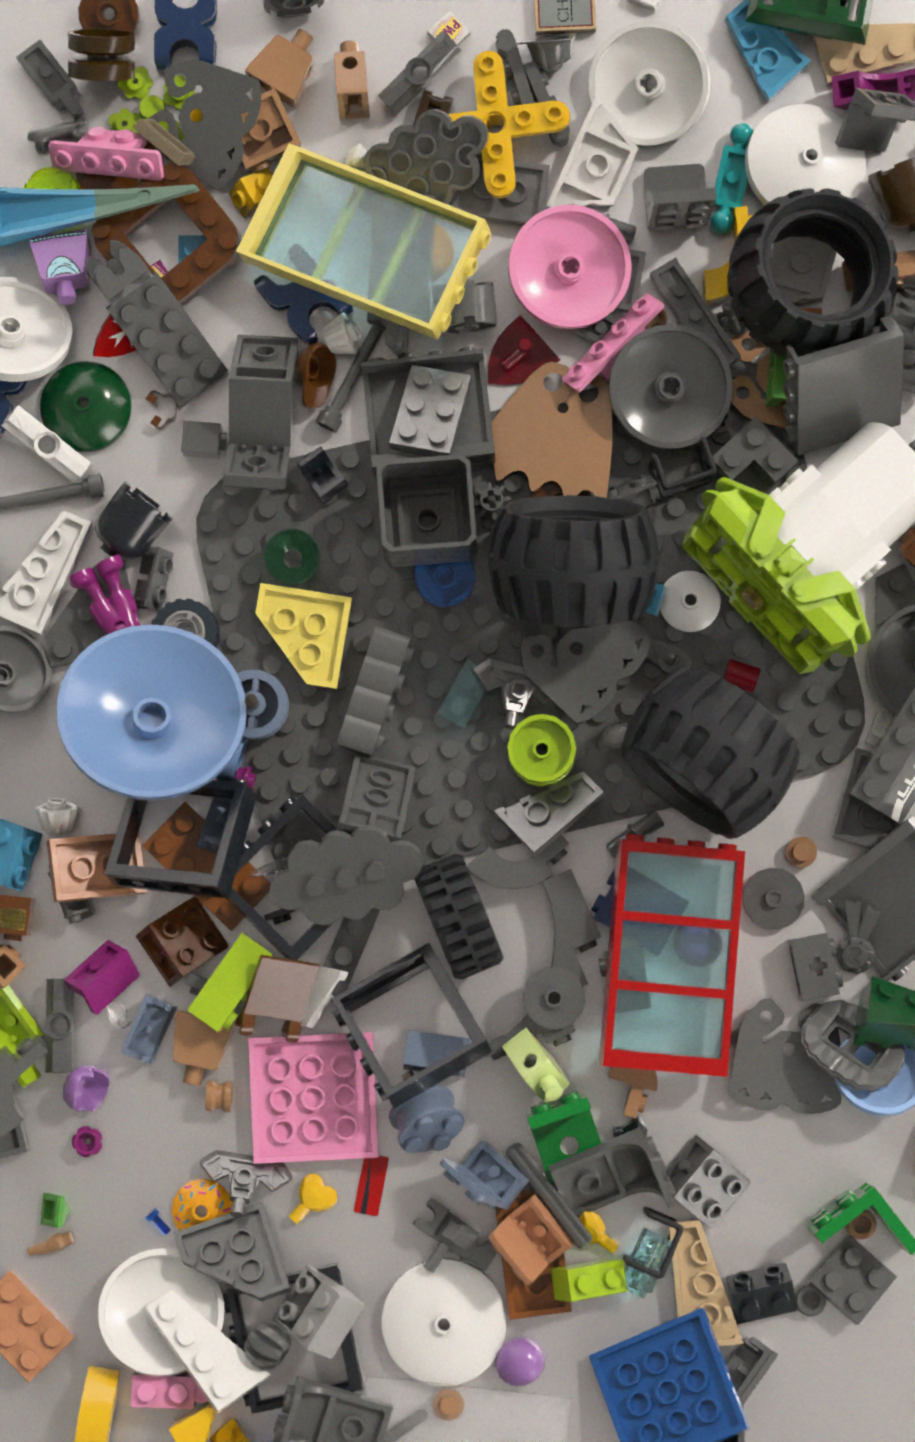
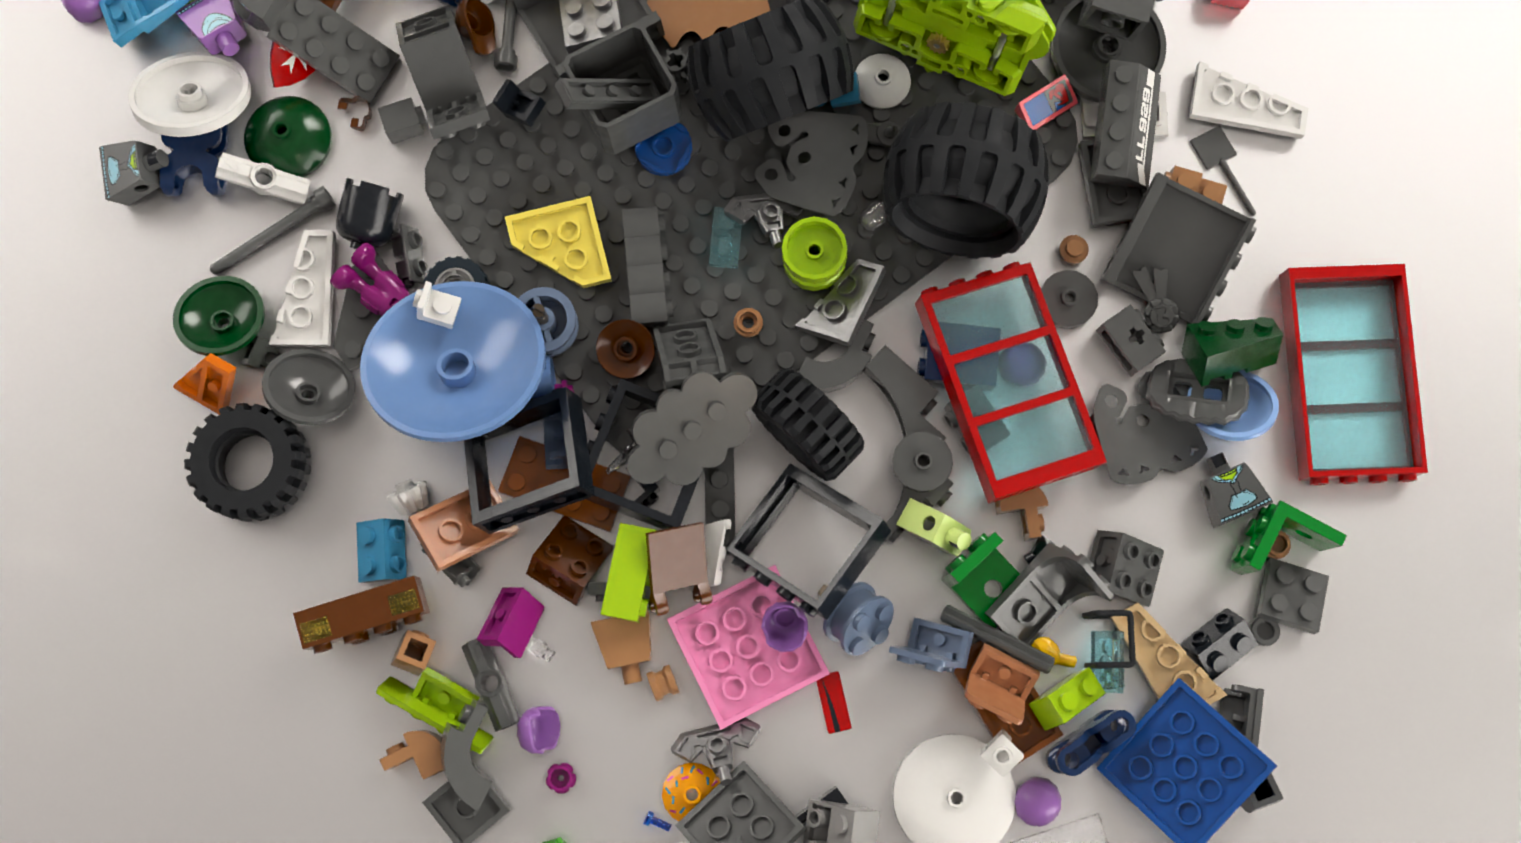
camera: 30 degrees left, 5 degrees down
sand blue hinge [120,994,177,1064] -> none
clear green piece [264,528,320,585] -> none
yellow rock [289,1174,337,1224] -> none
sand blue hinge [403,1030,470,1077] -> none
dark grey piece [412,1198,497,1273] -> none
dark grey axle [606,809,665,859] -> none
none -> white bracket [413,281,461,329]
none -> dark grey tile [555,78,661,110]
none -> reddish brown dish [596,319,655,378]
none -> medium nougat plate [733,308,763,338]
none -> medium lavender hair [761,601,808,652]
none -> white bracket [980,728,1024,777]
none -> slope [1015,74,1079,130]
none -> dark blue piece [1045,710,1136,776]
none -> dark grey torso [1200,452,1273,528]

